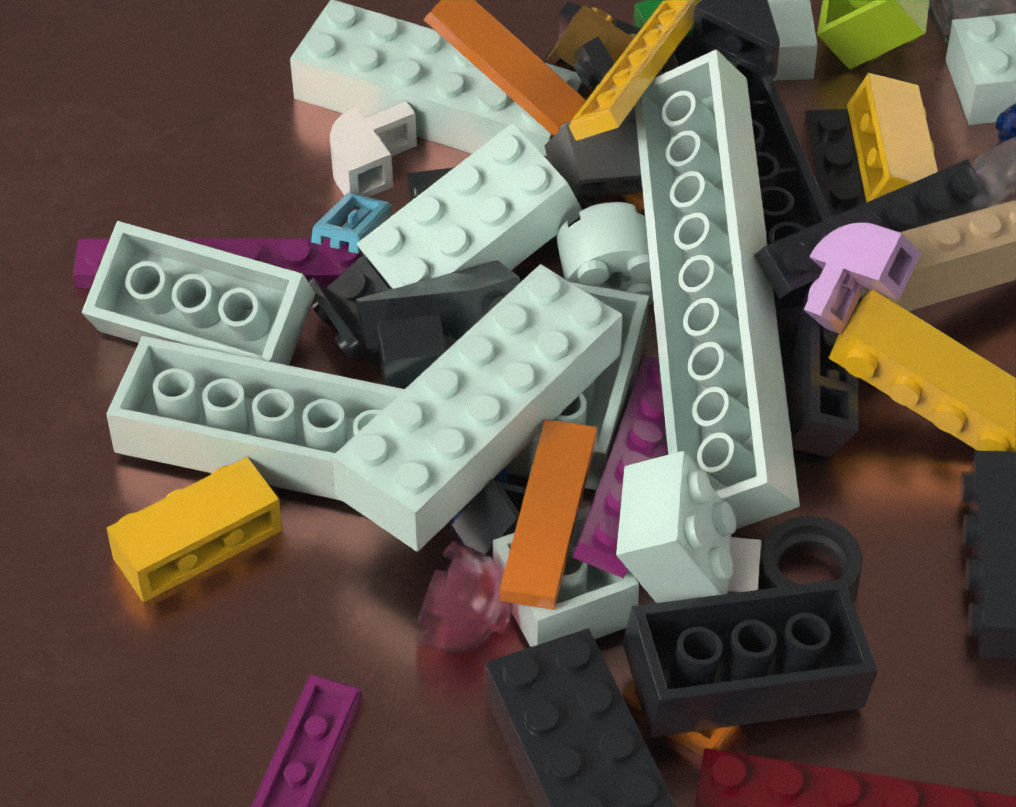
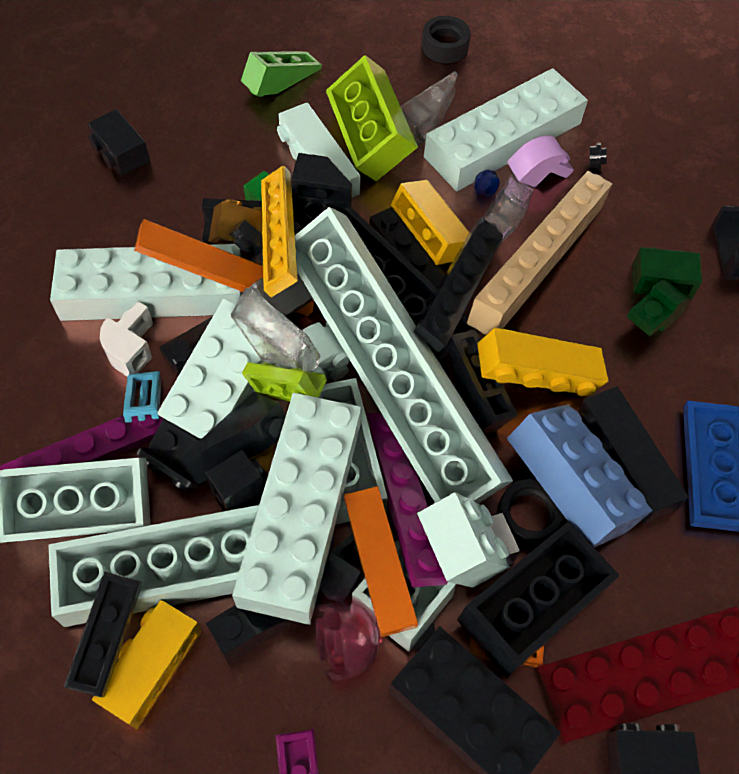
camera: 30 degrees left, 10 degrees up
lavender brick [804,223,922,334] -> none
none -> black tile [64,571,143,698]
none -> black slope [206,596,322,665]
none -> clear slope [230,288,321,378]
none -> lime bracket [242,362,327,402]
none -> medium blue brick [507,404,653,547]

